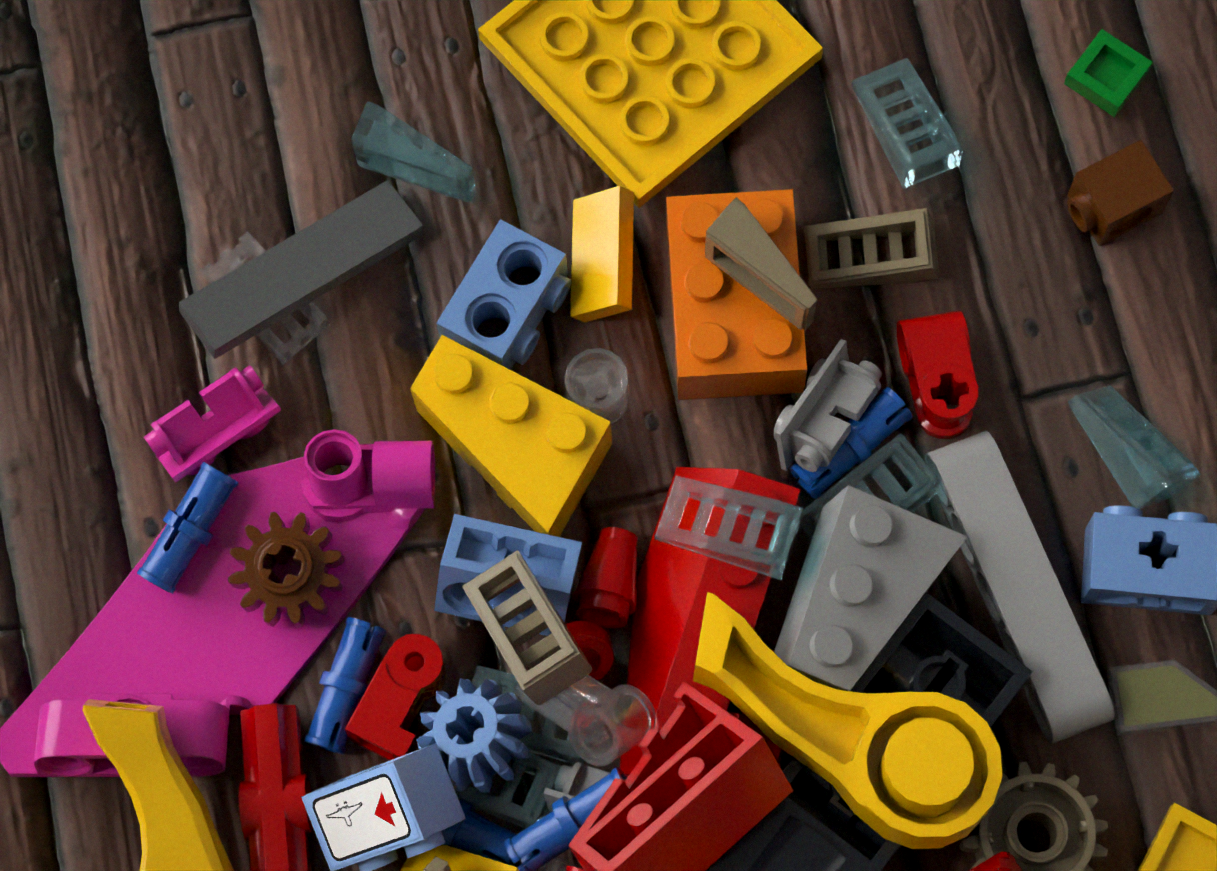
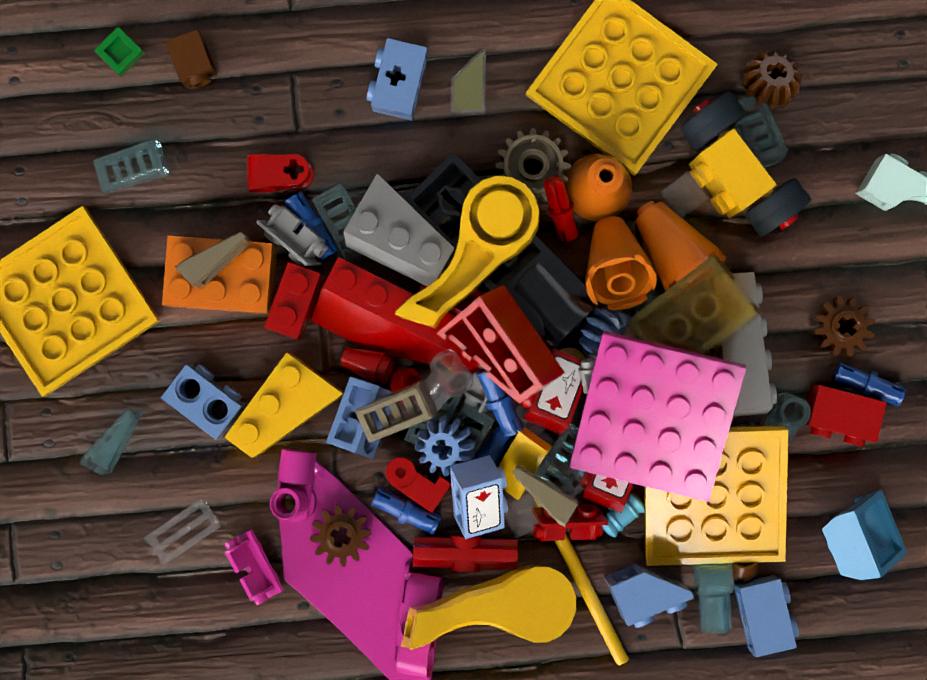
camera: 85 degrees left, 15 degrees up
blue pin [137,462,239,594] -> none
dark grey tile [179,180,423,359] -> none
clear wheel [564,348,629,424] -> none
yellow tile [570,186,634,322] -> none
clear light blue slope [655,476,803,580] -> none
dark tan slope [804,208,940,289] -> none
light grey beam [925,431,1114,744] -> none
clear light blue slope [1068,385,1201,509] -> none
none -> red brick [264,262,325,341]

